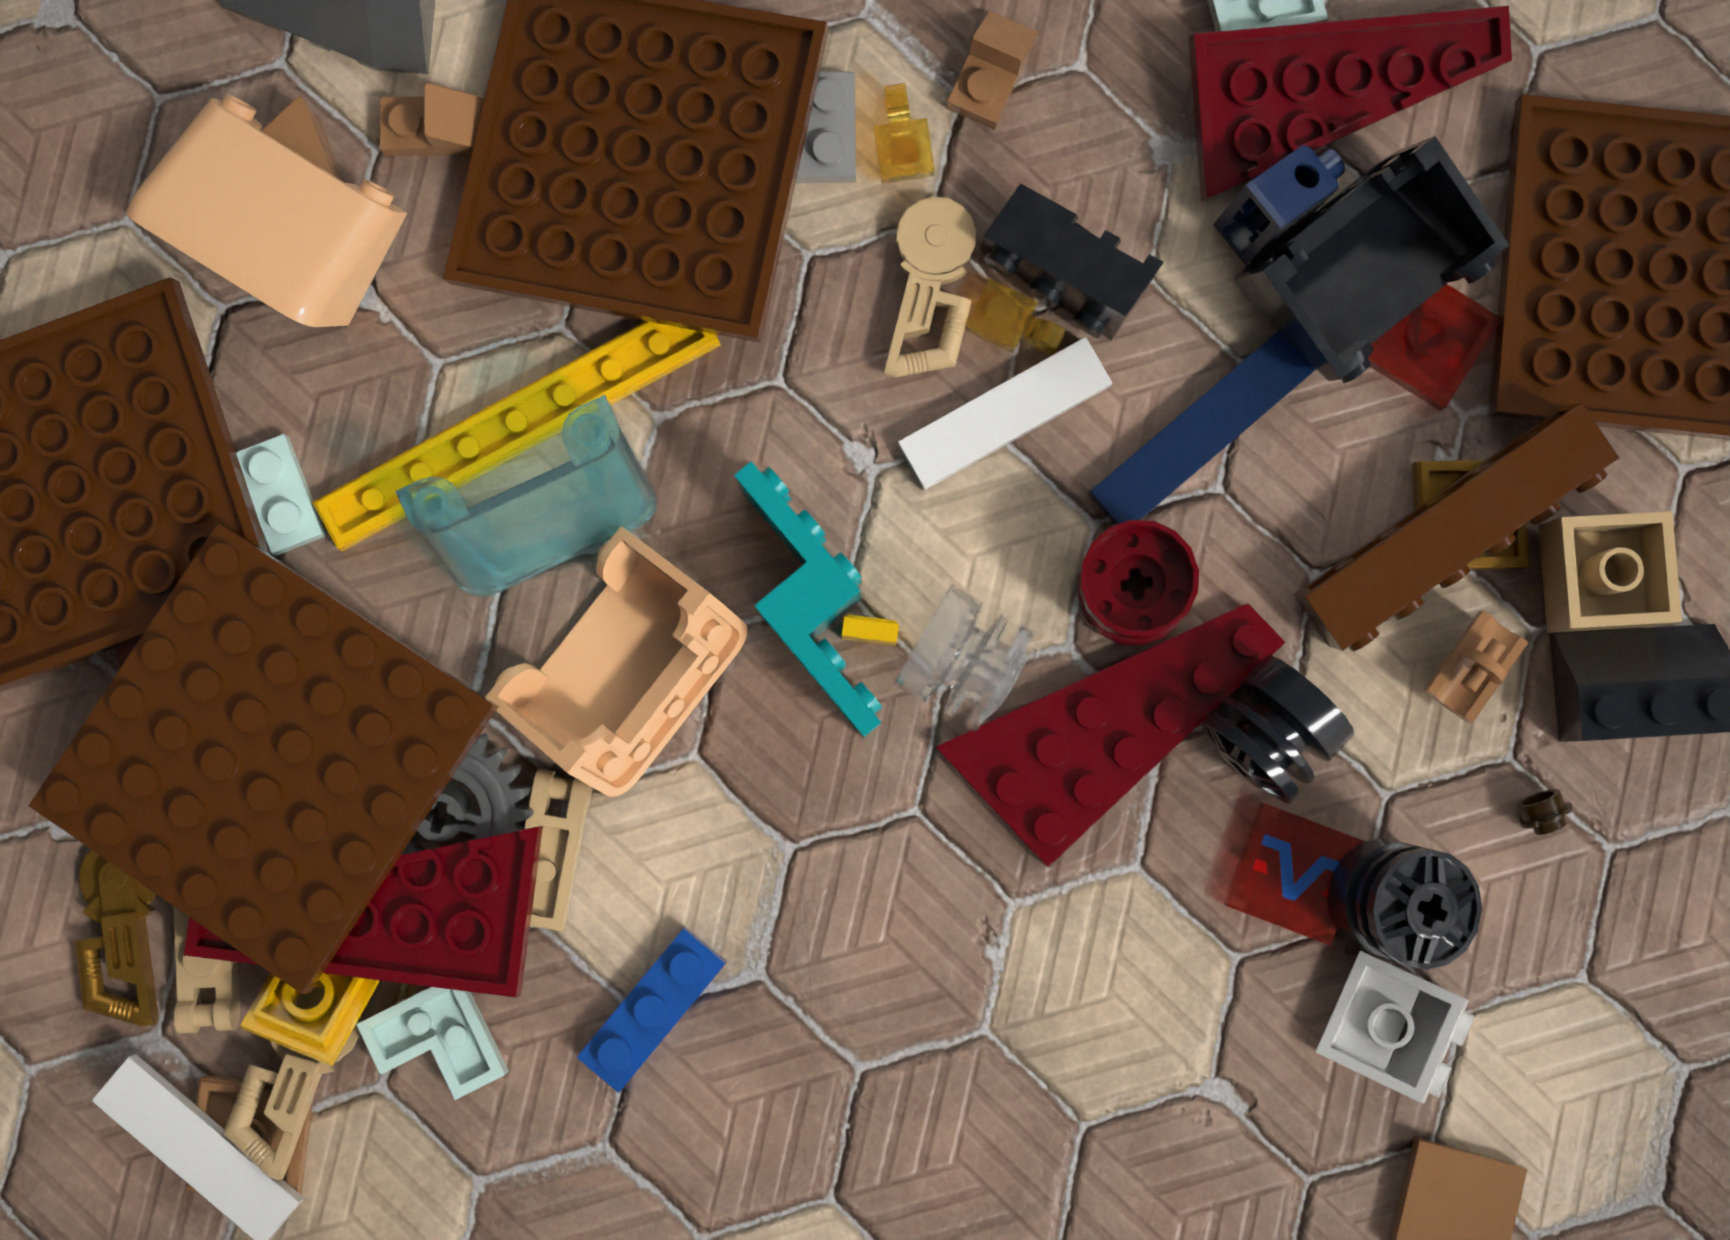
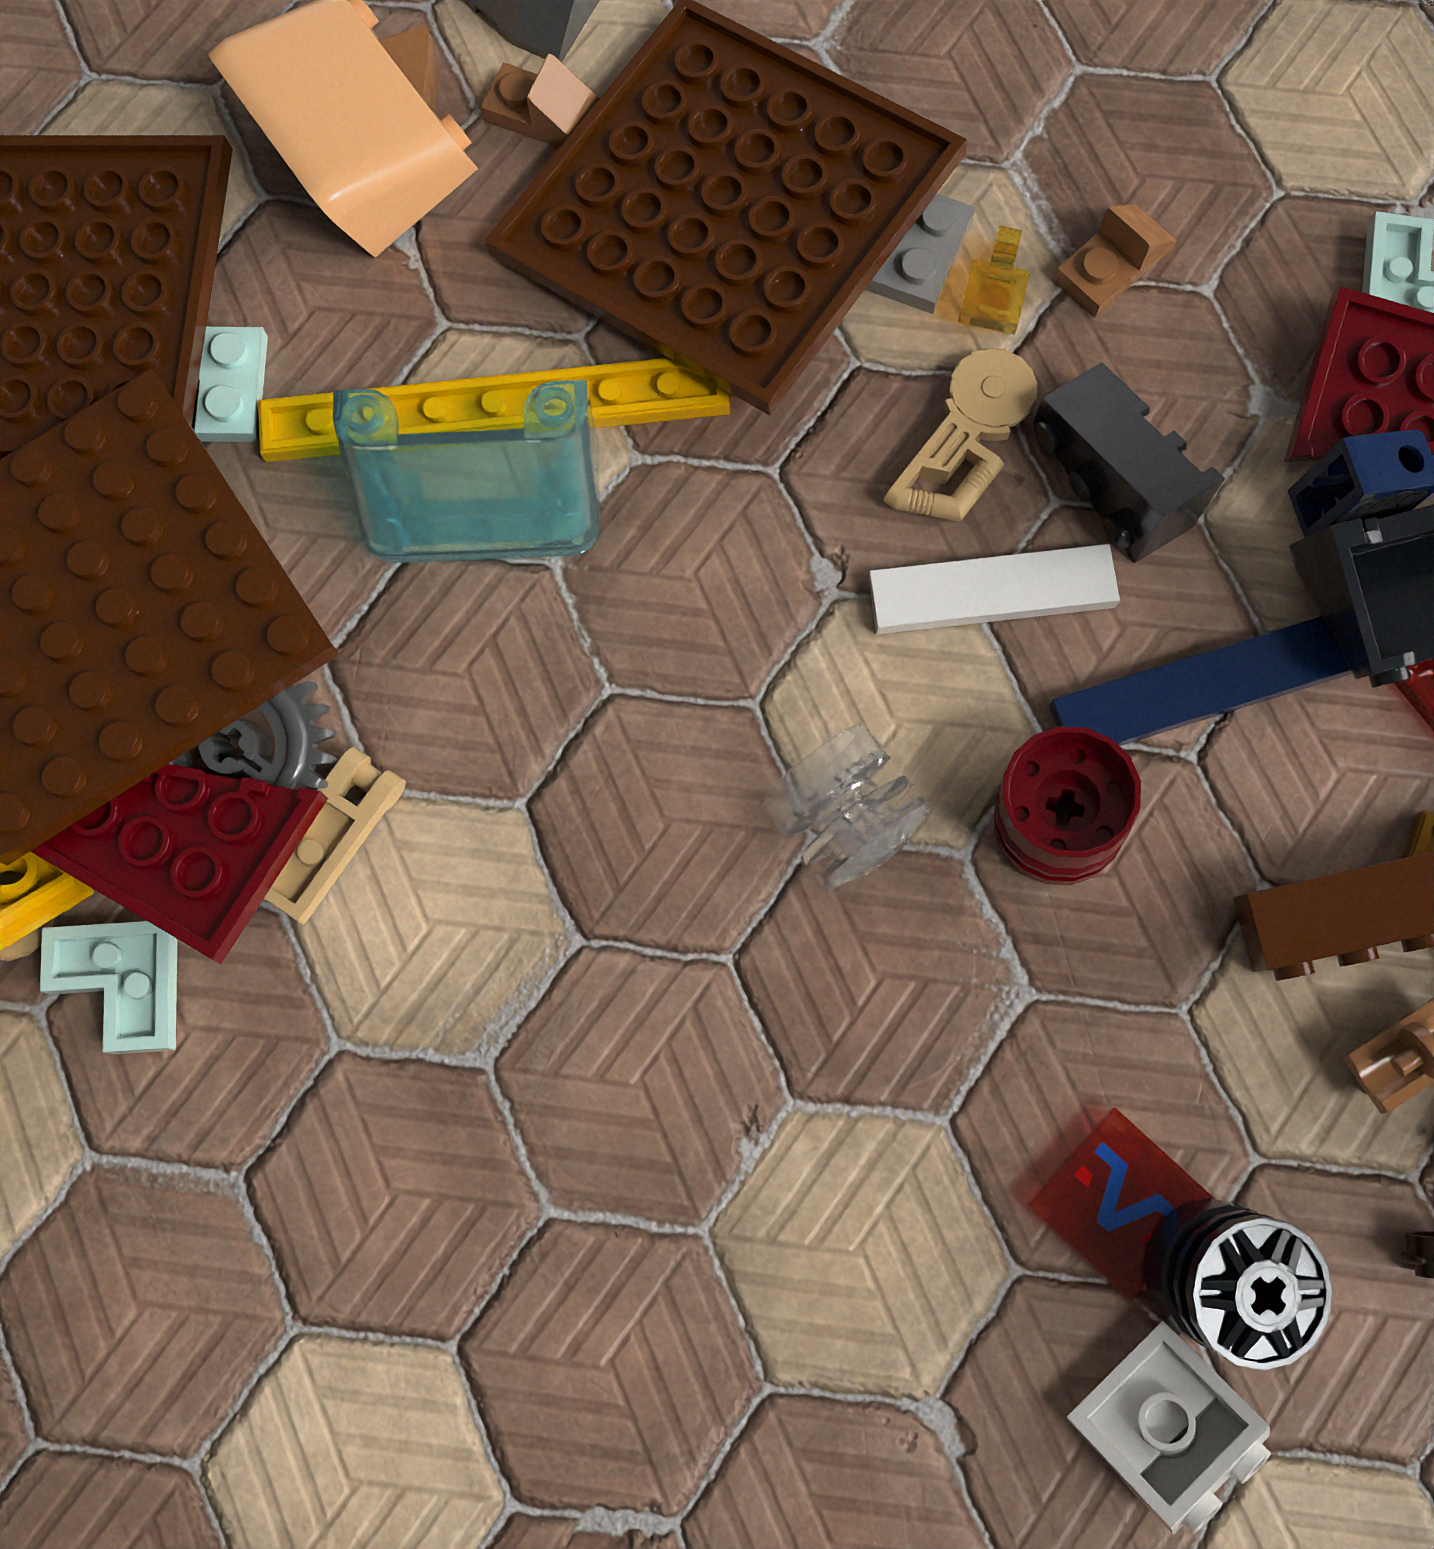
camera: 30 degrees right, 10 degrees down
light nougat windscreen [486,526,747,797] -> none
blue plate [576,926,727,1093] -> none
teal bracket [734,461,883,738] -> none
yellow tile [842,614,899,646] -> none
dark red wing [935,603,1286,868] -> none
clear yellow plate [966,278,1066,356] -> none
black wheel [1202,655,1355,804] -> none

